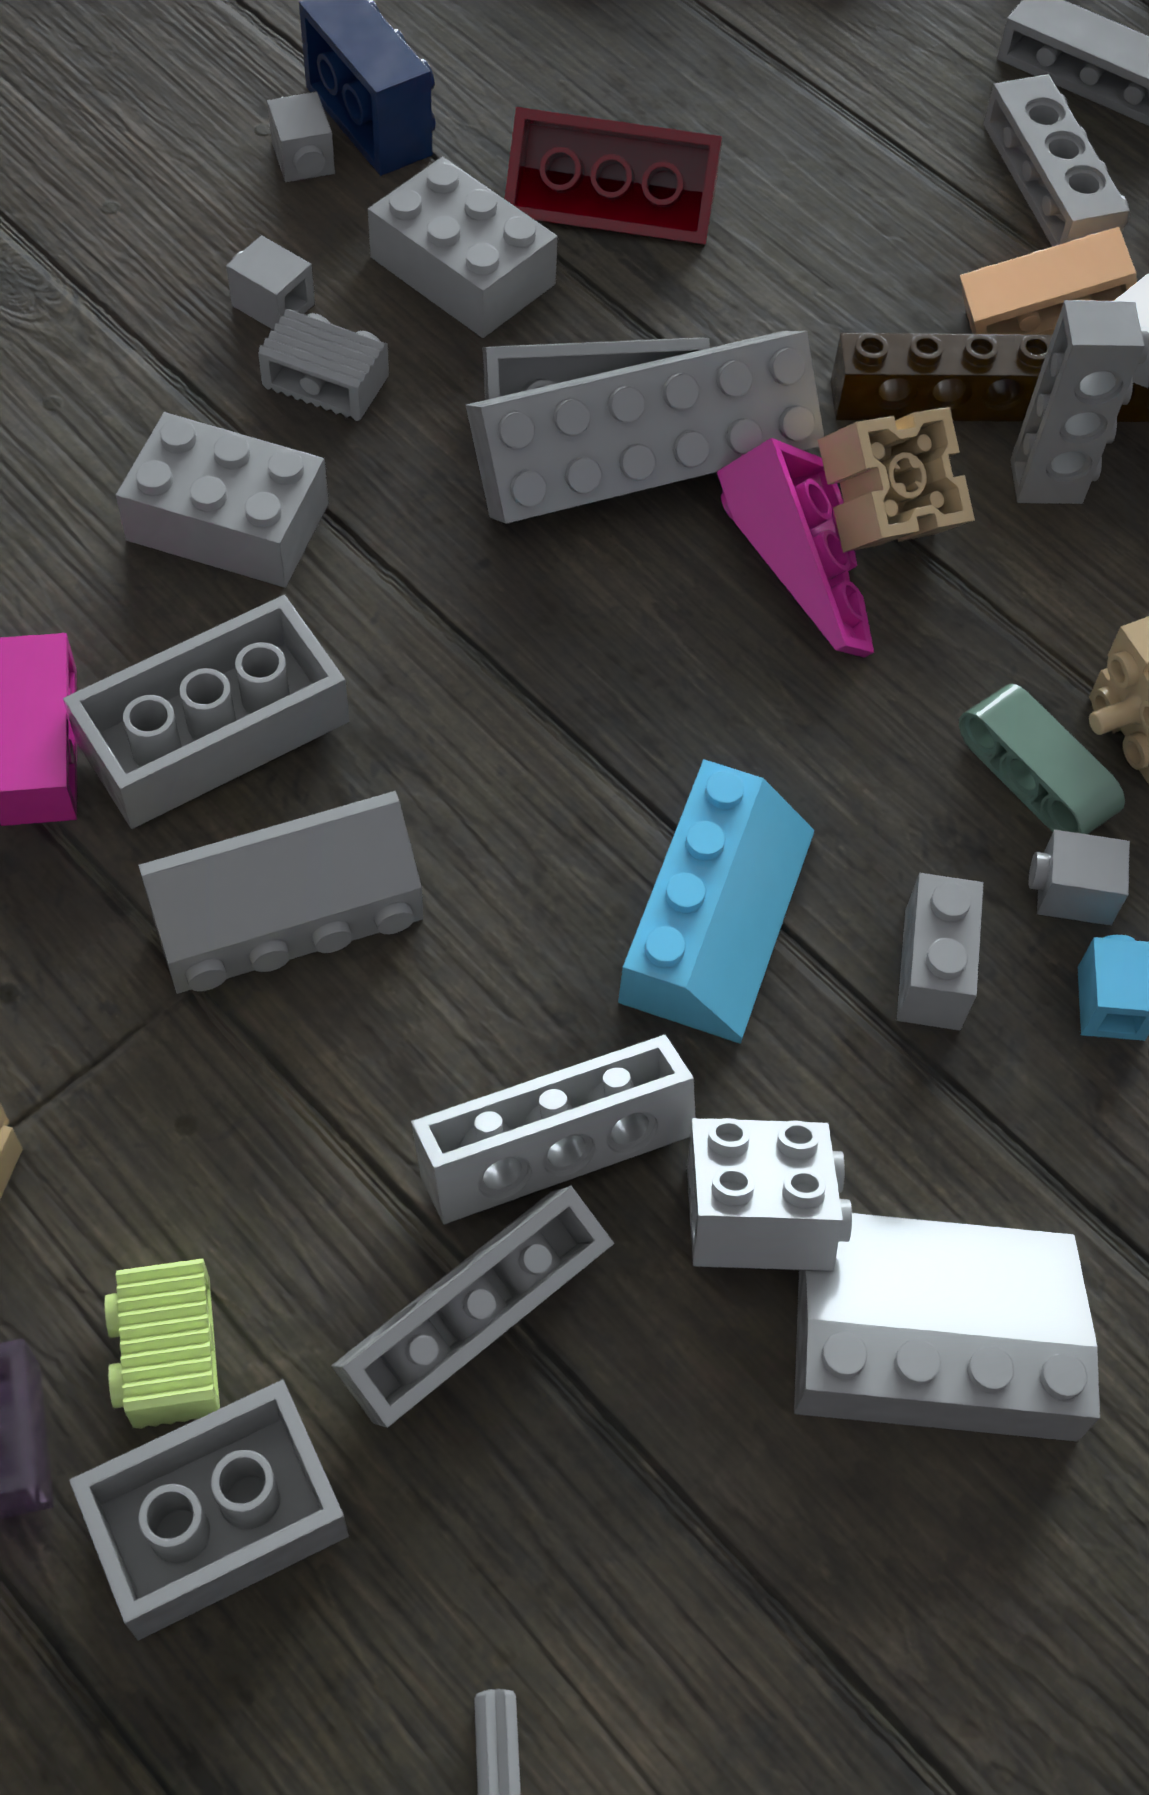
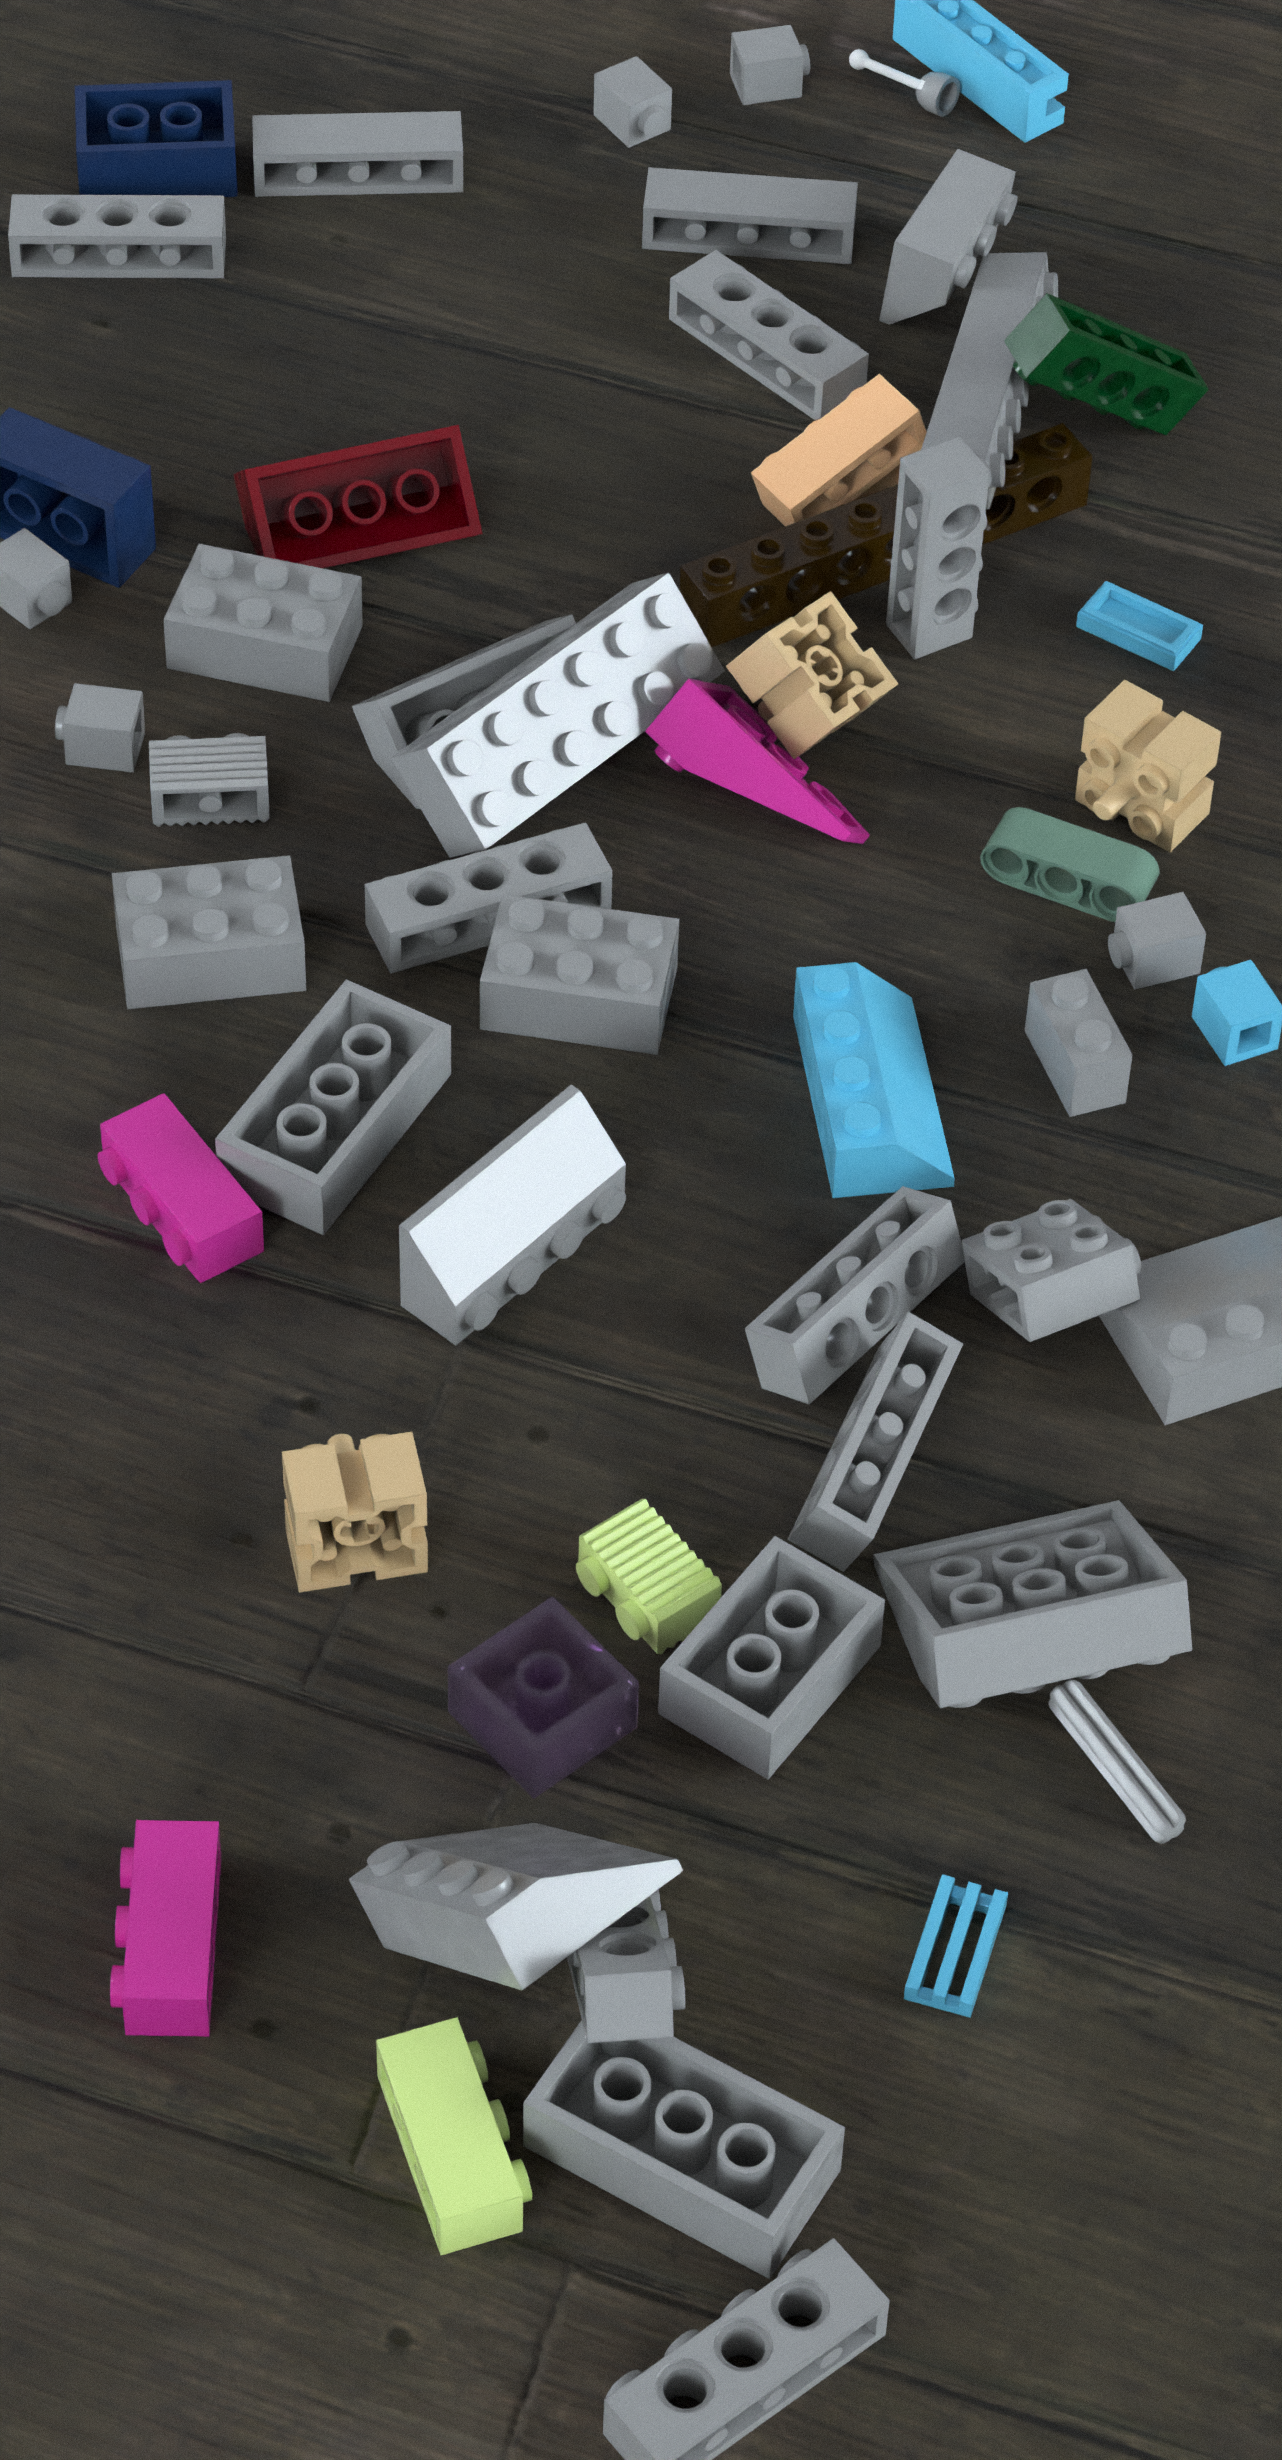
camera: 25 degrees left, 10 degrees down
none -> light grey brick [364,822,612,974]
none -> light grey brick [480,894,679,1055]
none -> light grey slope [873,1500,1192,1708]

